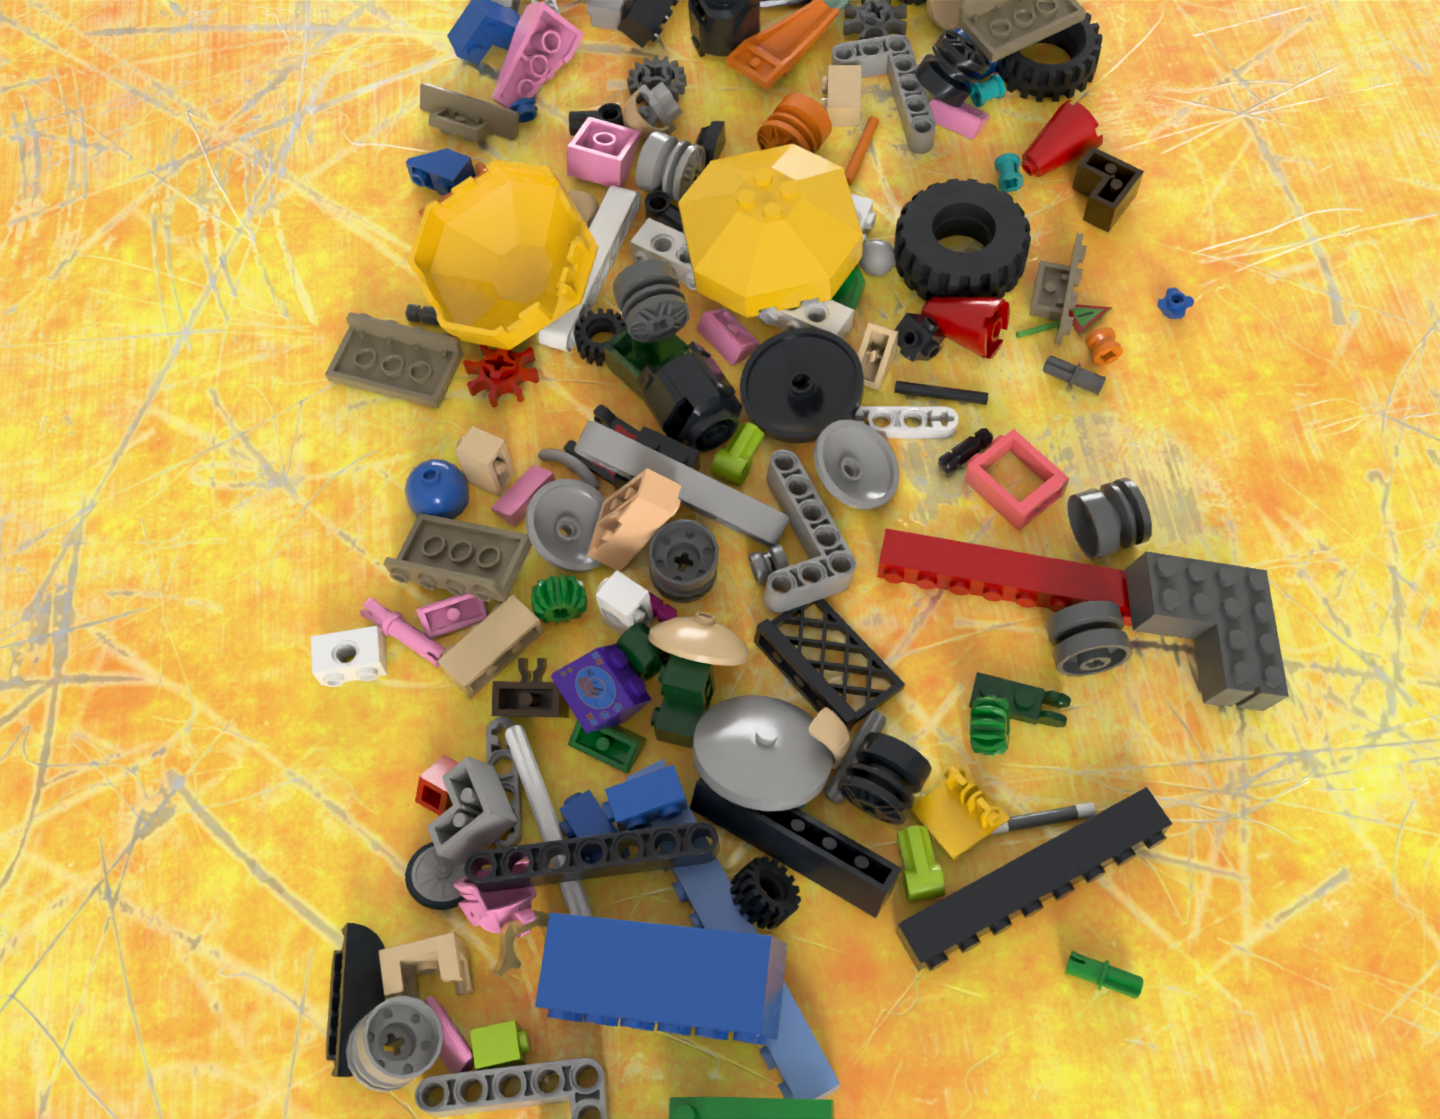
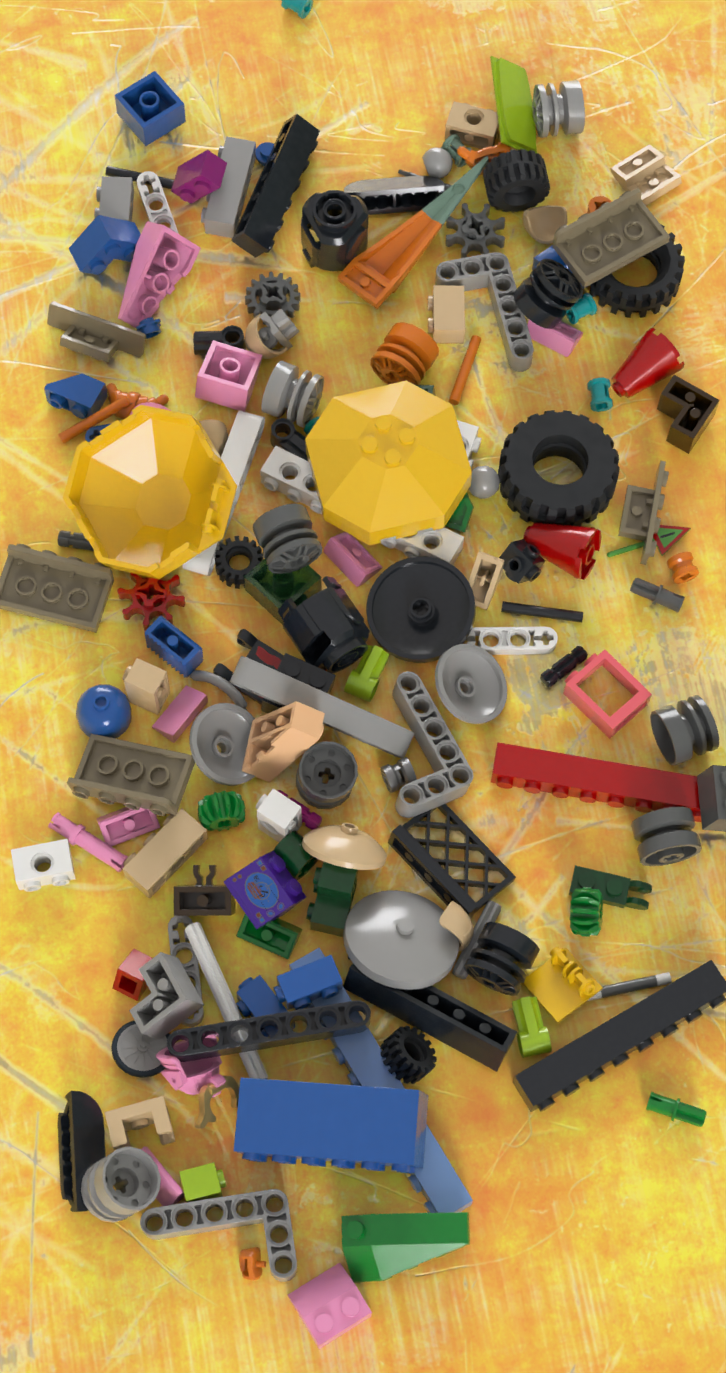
camera: 10 degrees left, 5 degrees up
black brick [695,121,726,169] -> none
none -> blue brick [145,615,204,678]

